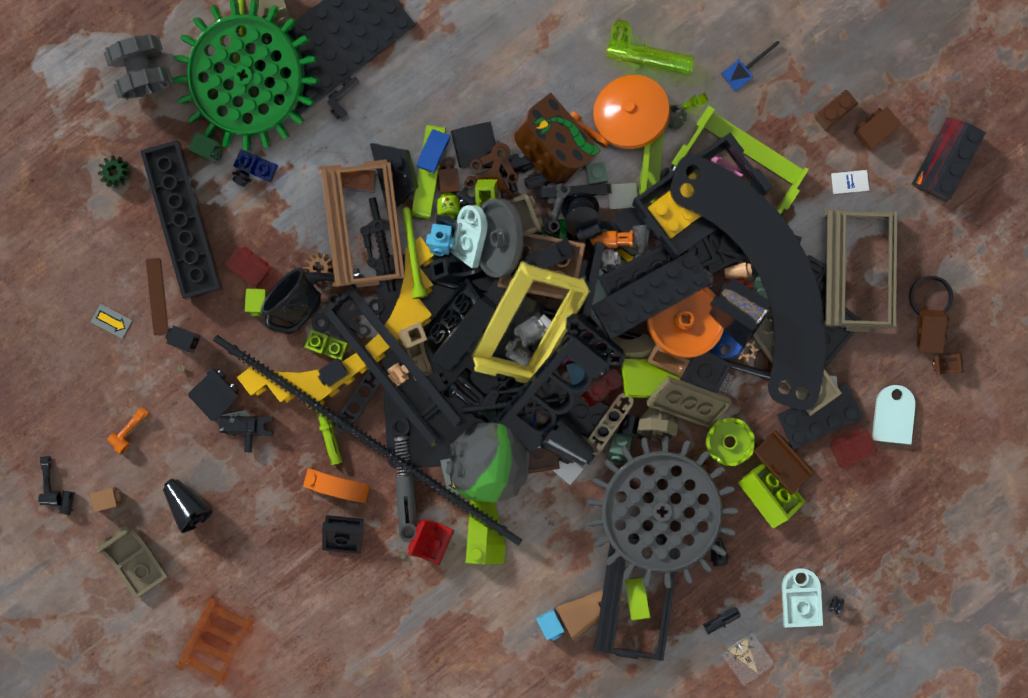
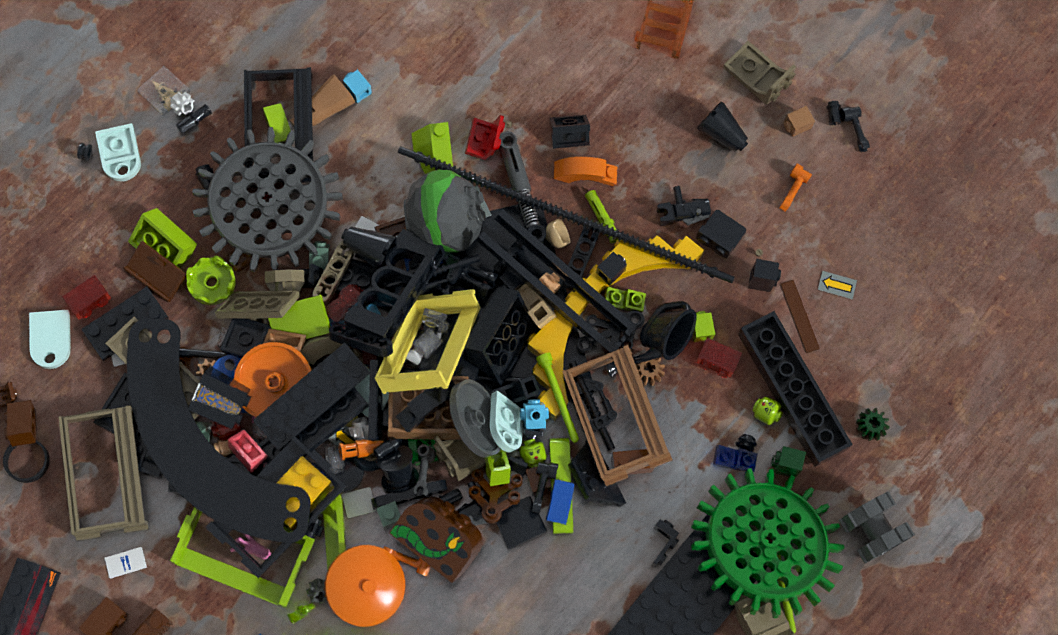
camera: 165 degrees right, 15 degrees down
none -> white gear [170,92,194,116]
none -> coral slope [228,430,267,473]
none -> black brick [532,462,559,514]
none -> tan hair [546,219,571,248]
none -> lime head [752,396,783,425]

